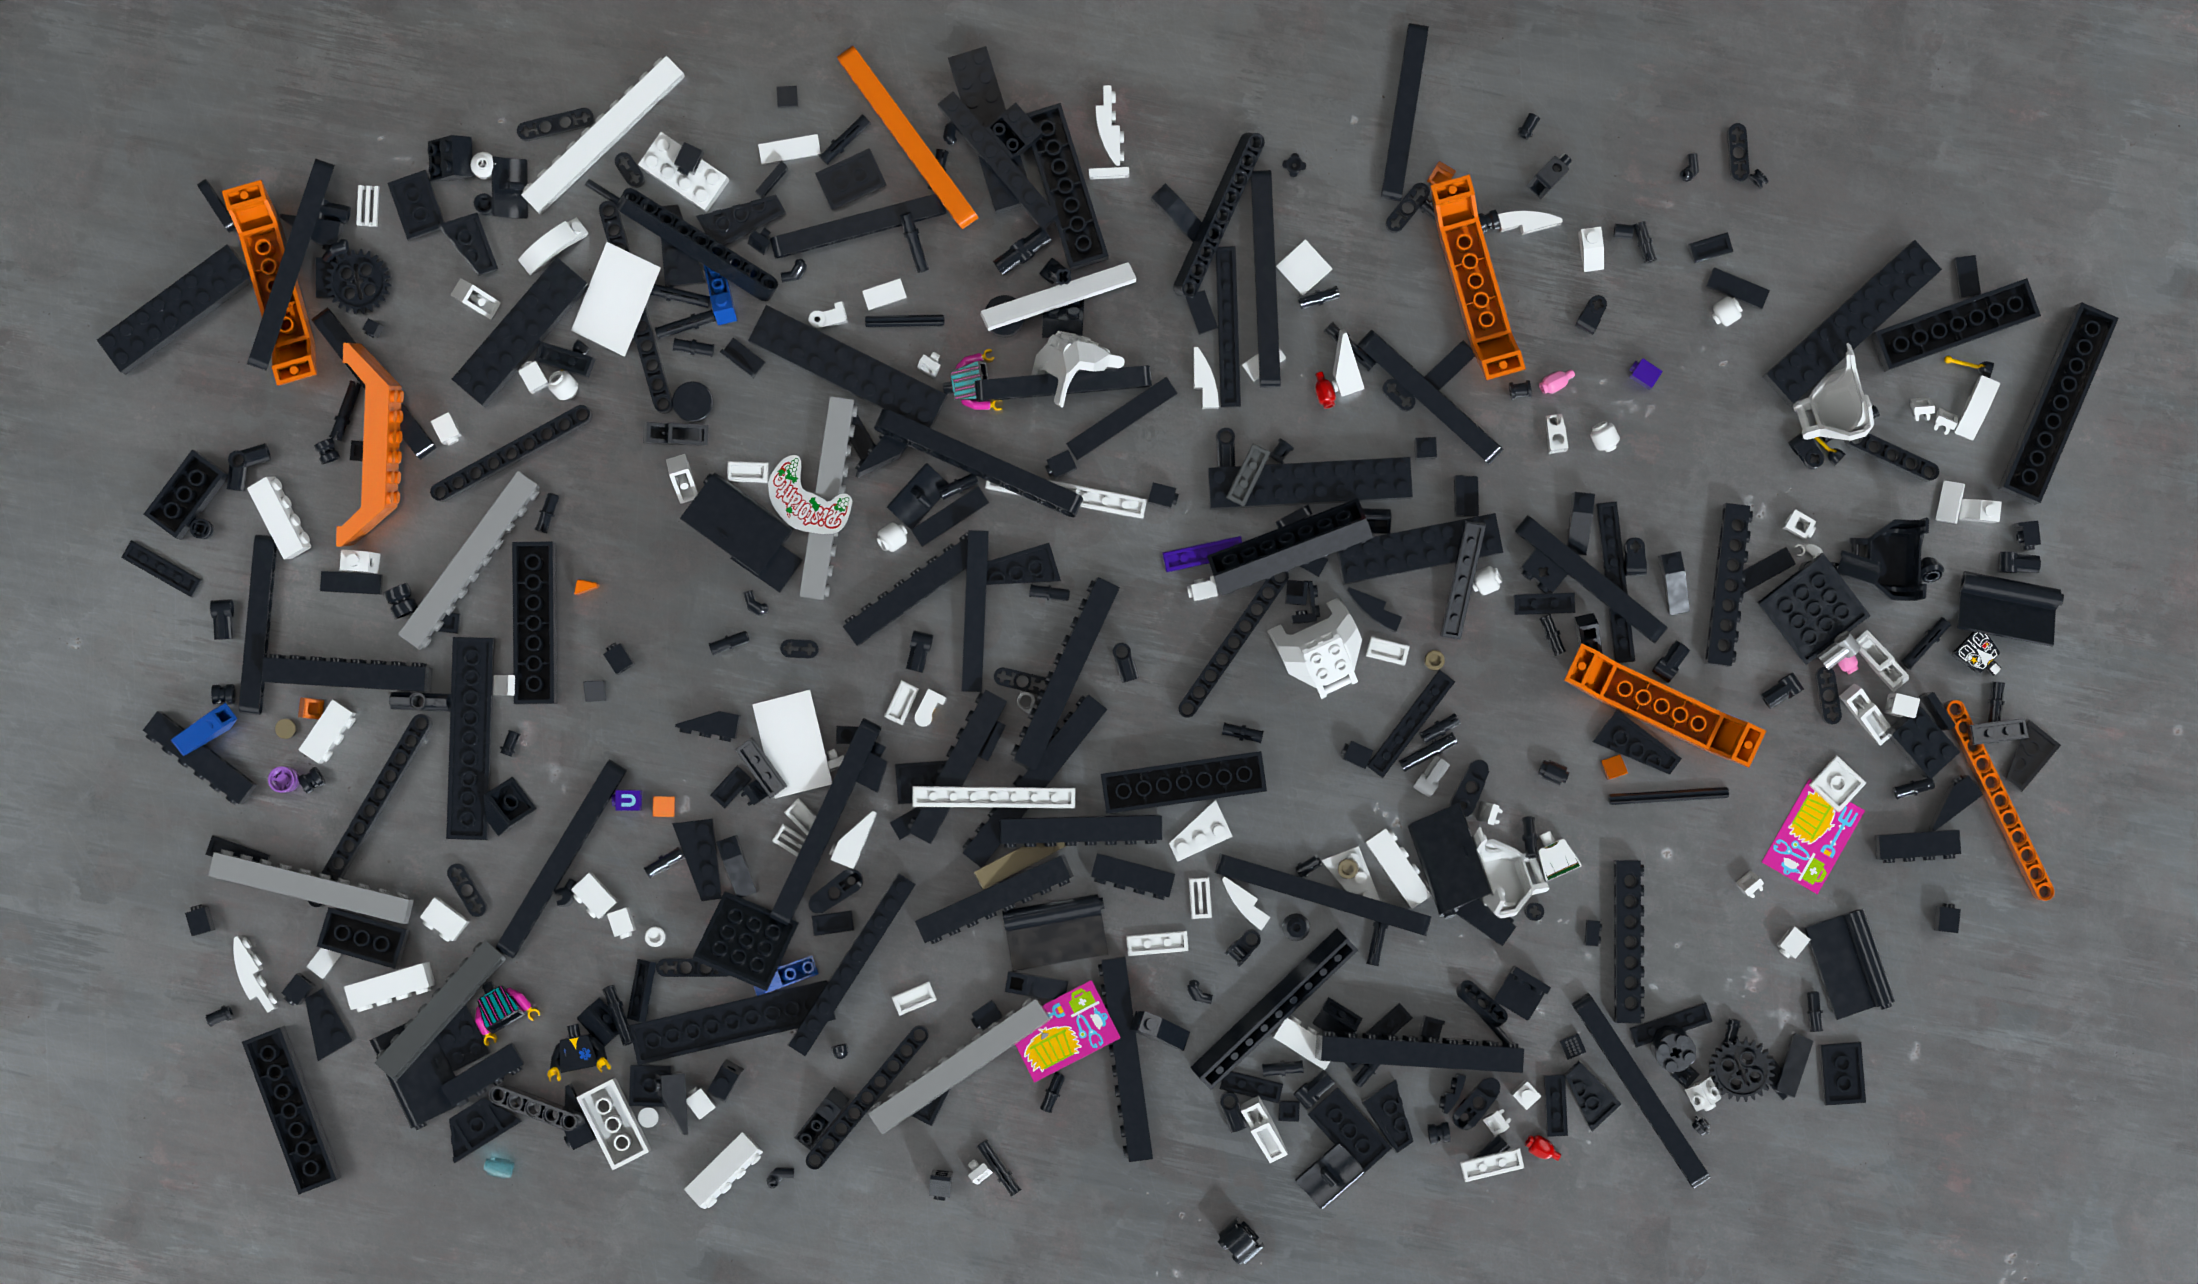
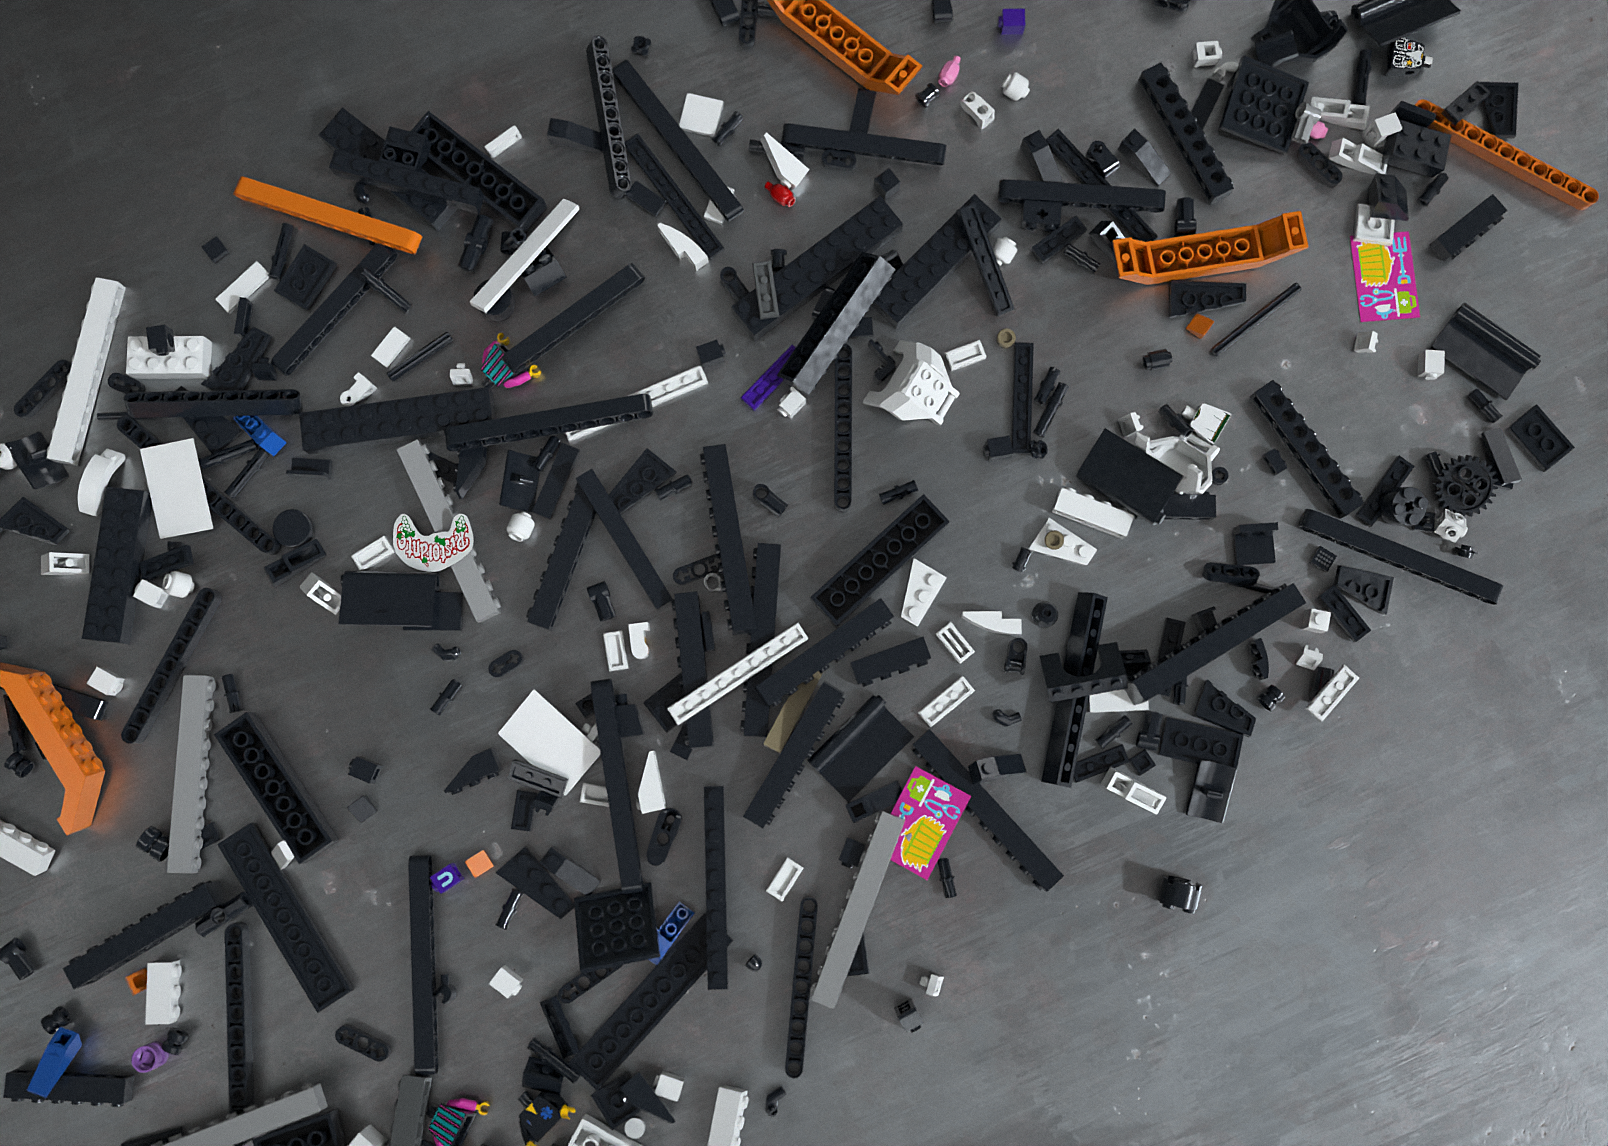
camera: 30 degrees left, 5 degrees down
black beam [239,535,277,715] -> none
dark tan tile [275,719,297,739] -> none
black tile [320,571,383,595] -> none
white torso [340,550,380,574] -> none
white brick [420,897,470,942] -> none
black wheel [473,193,492,216] -> none
black slope [483,777,537,837] -> none
black pin [500,730,521,757] -> none
white brick [571,872,619,919] -> none
orange slope [574,579,599,595] -> none
white tile [645,926,666,947] -> none
black pin [673,338,715,357] -> none
black torso [707,1059,744,1103] -> none
white tile [772,824,806,857] -> none
black arm [781,259,807,283] -> none
black slope [794,1087,850,1150] -> none
black tile [811,910,854,936] -> none
black pin [977,1139,1022,1197] -> none
white piece [1031,331,1124,407] -> none
black brick [1045,450,1077,480] -> none
black tile [1066,377,1178,461] -> none
white slope [1096,85,1124,167] -> none
black beam [1214,853,1432,936] -> none
black piece [1220,1091,1247,1133] -> none
black panel [1285,580,1308,606] -> none
black slope [1346,587,1402,632] -> none
black pin [1366,921,1389,966] -> none
light grey piece [1413,755,1450,798] -> none
black piece [1450,760,1490,817] -> none
black piece [1452,1077,1501,1130] -> none
black panel [1454,475,1479,517] -> none
red plant [1525,1135,1561,1161] -> none
black piece [1760,672,1804,709] -> none
black slope [1928,774,1983,831] -> none
black brick [1934,903,1961,933] -> none
black pin [1988,681,2005,743] -> none
none -> black plate [1030,440,1048,459]
none -> black arch [1040,642,1128,702]
none -> black slope [1368,173,1409,221]

